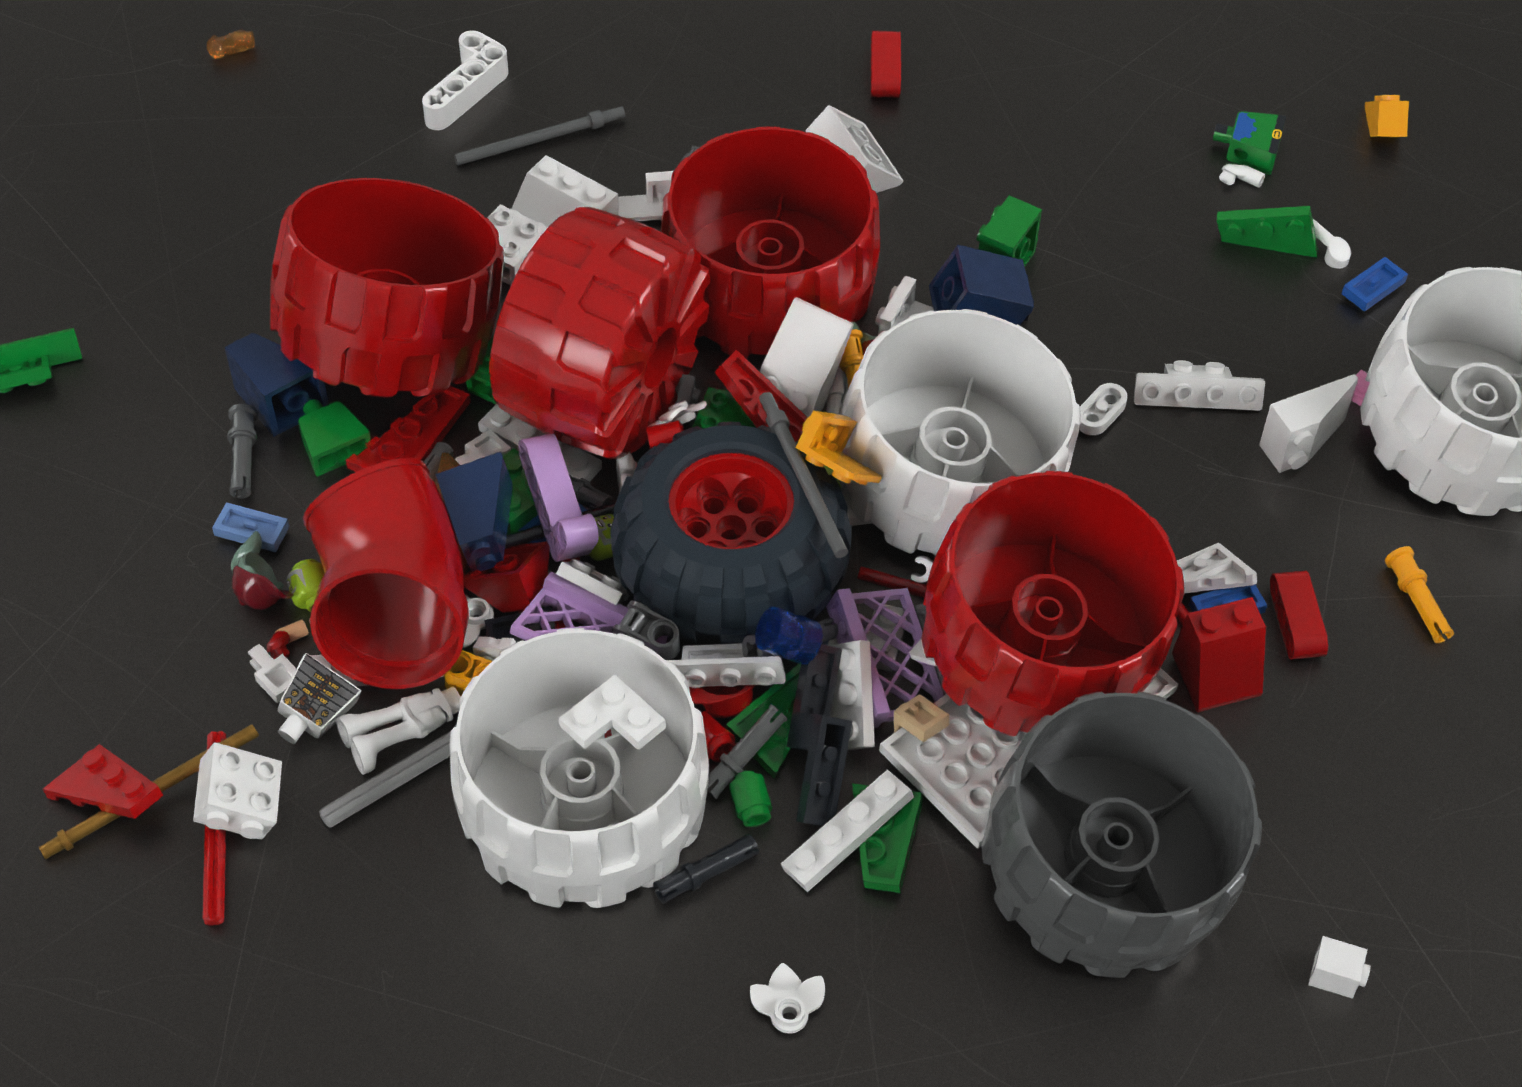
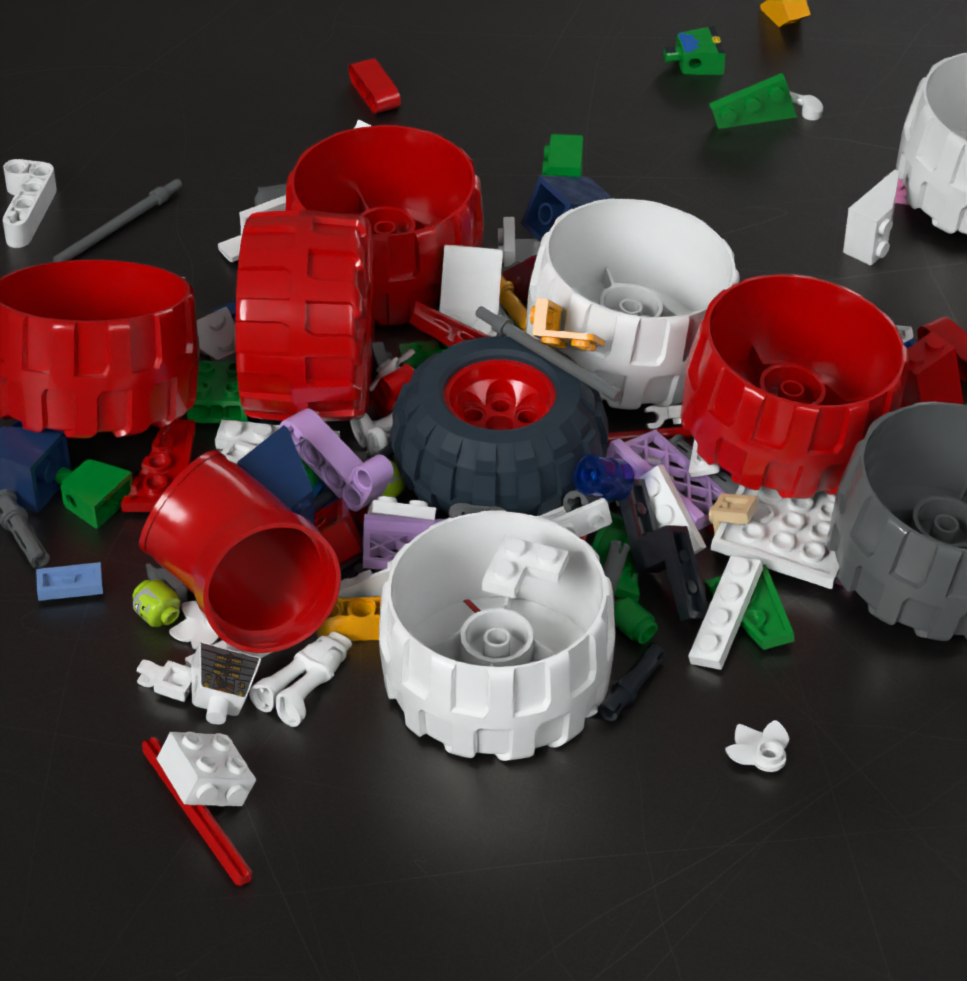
camera: 25 degrees left, 10 degrees down
pearl gold bar [38,724,259,859] -> none
red wing [42,744,163,819] -> none
hair [231,531,294,610] -> none
arm [266,619,309,659] -> none
light grey axle [319,731,451,827] -> none
white slope [511,155,619,227] -> none
white bracket [1134,360,1265,411] -> none
white arm [1219,164,1265,188] -> none
blue plate [1341,257,1408,312] -> none

